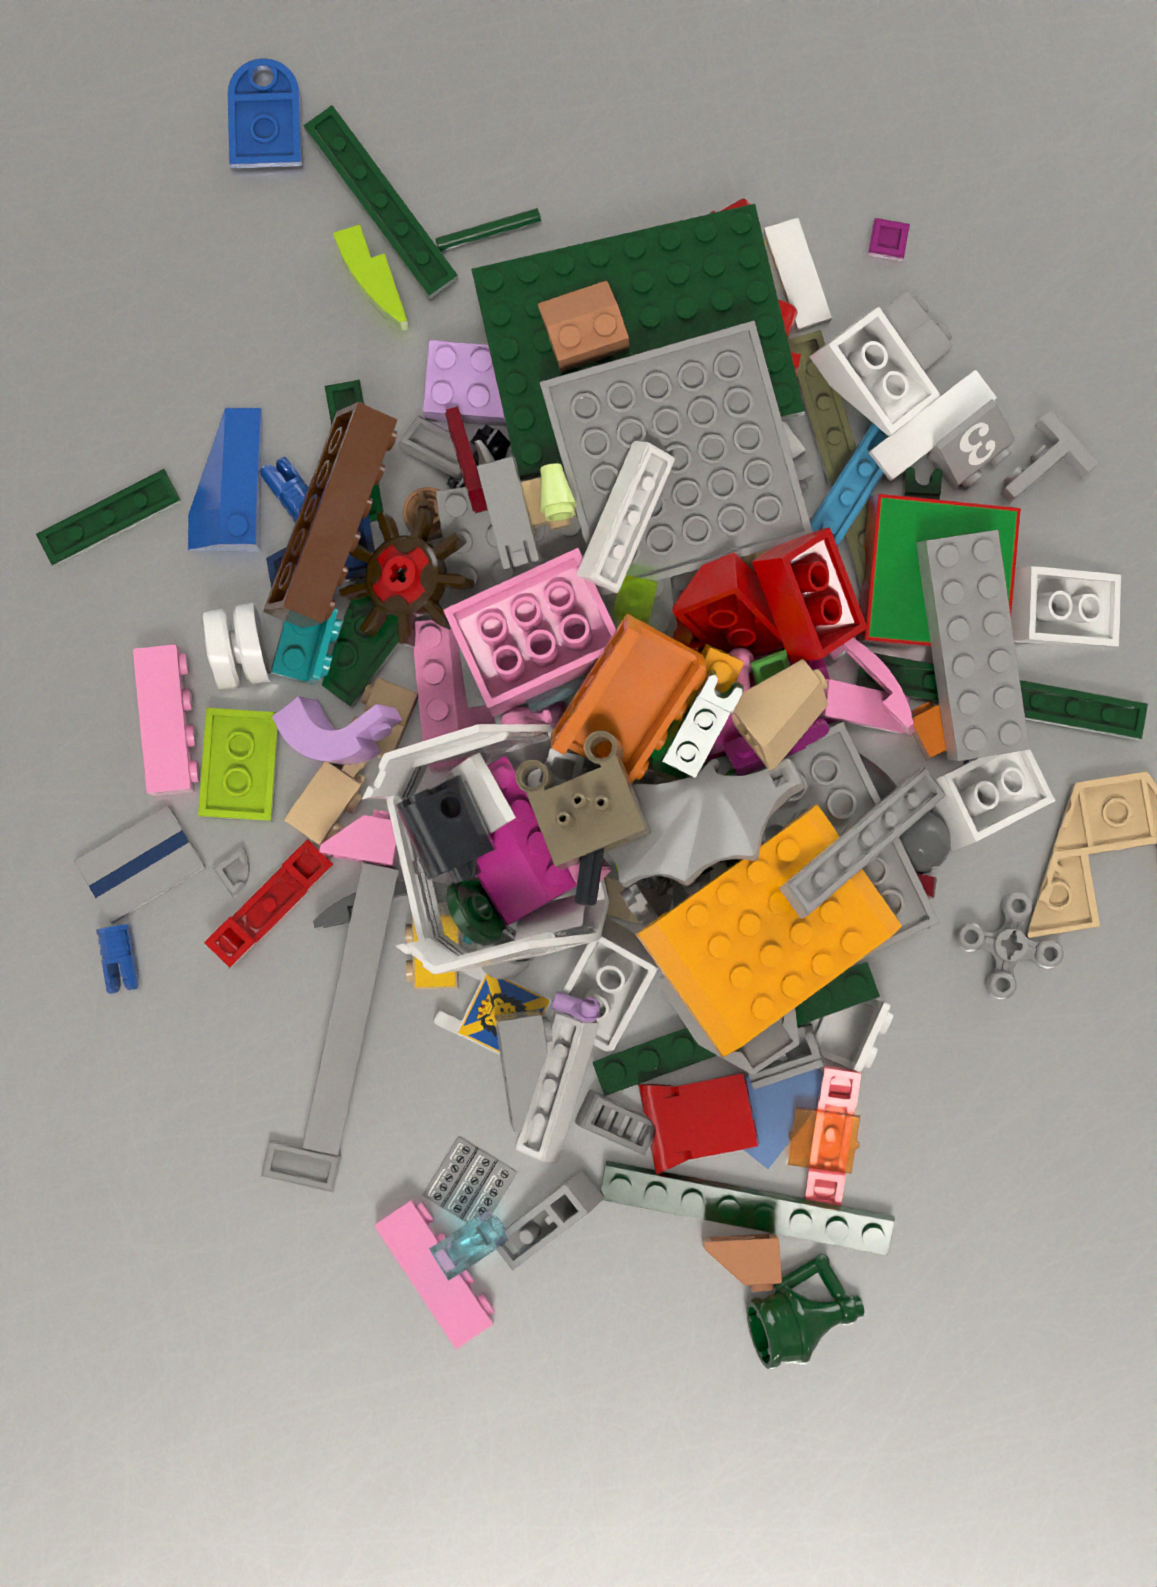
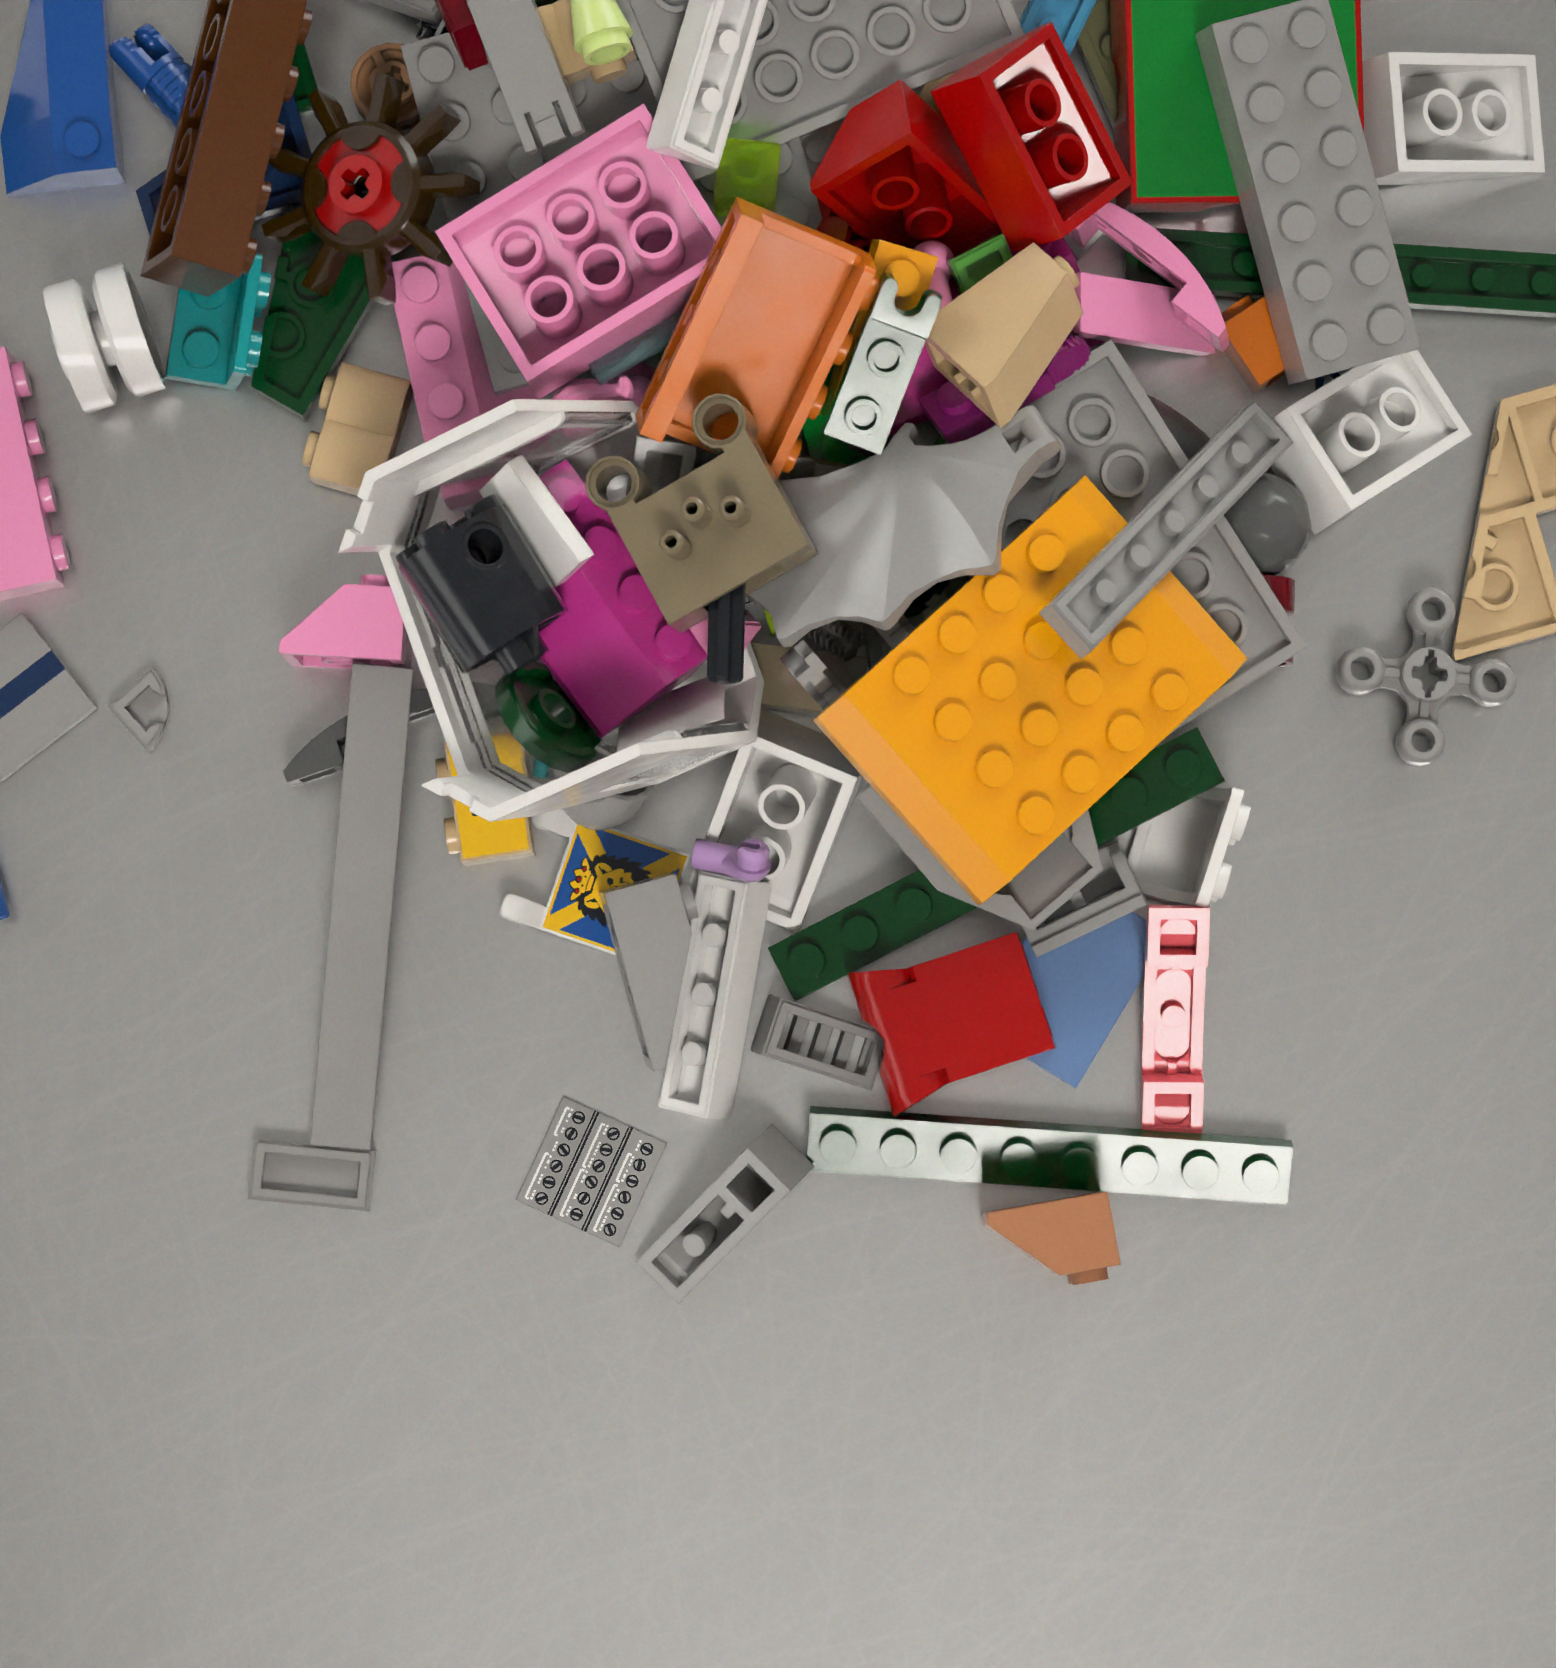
camera: 10 degrees left, 0 degrees up
lime plate [198,708,279,822] -> none
red slope [204,839,333,968] -> none
lavender arch [272,696,402,765] -> none
tan hinge [283,760,369,845] -> none
bright pink brick [374,1199,495,1349] -> none
clear light blue slope [429,1209,508,1281] -> none
dark green piece [746,1254,864,1369] -> none
clear orange piece [788,1106,860,1174] -> none

